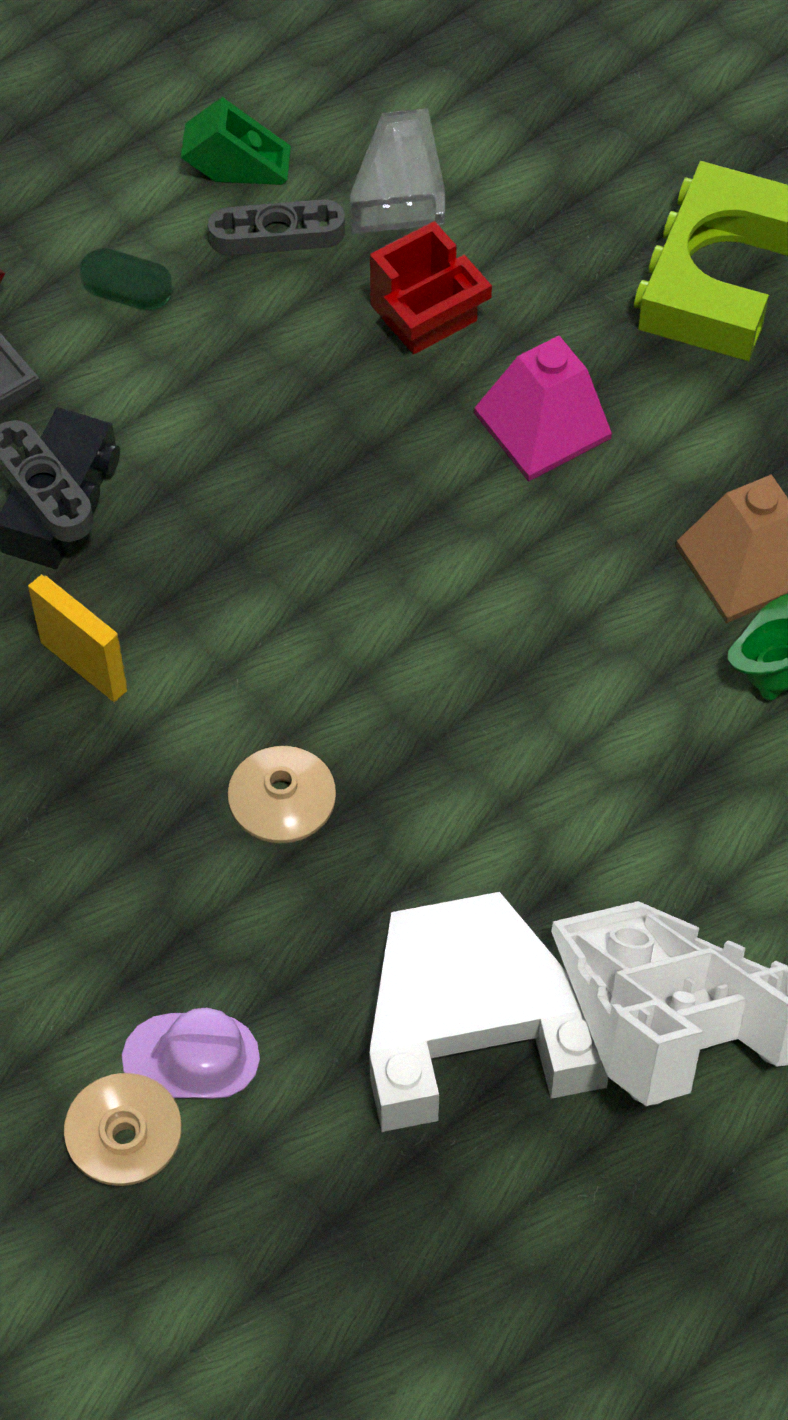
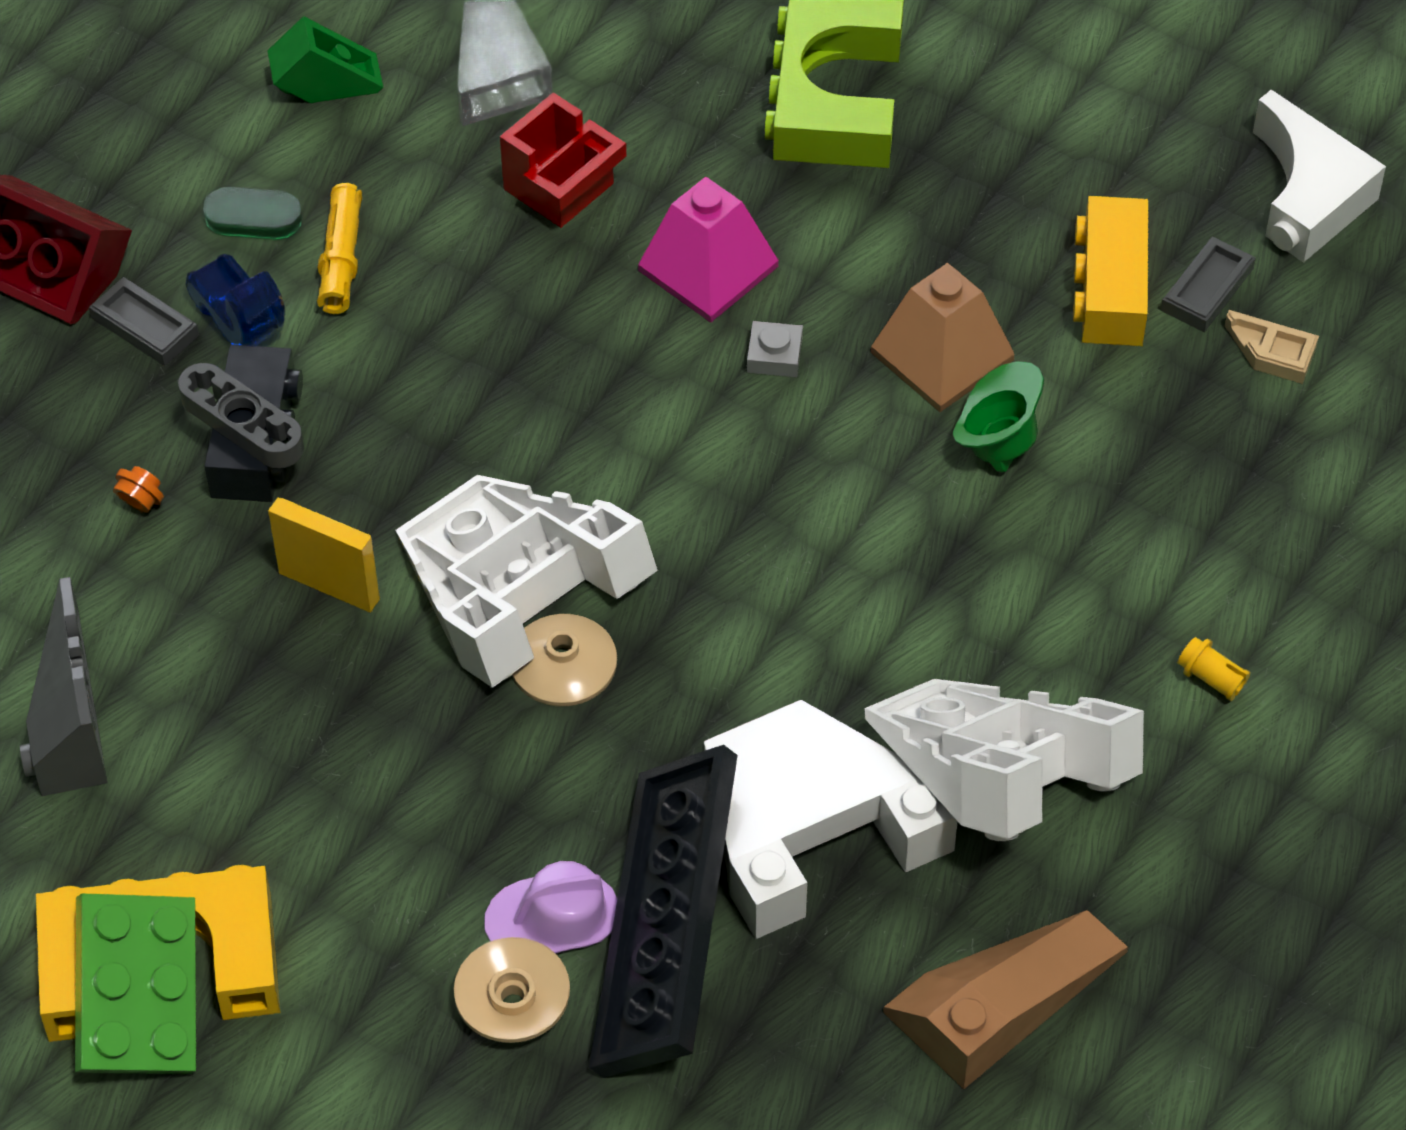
camera: 15 degrees left, 5 degrees down
dark grey beam [208,199,345,255] -> none
none -> clear blue animal [185,254,286,346]
none -> yellow pin [317,183,363,314]
none -> white wedge [396,475,658,688]
none -> black plate [589,744,738,1078]
none -> light grey plate [747,321,803,377]
none -> medium nougat wedge [883,910,1128,1089]

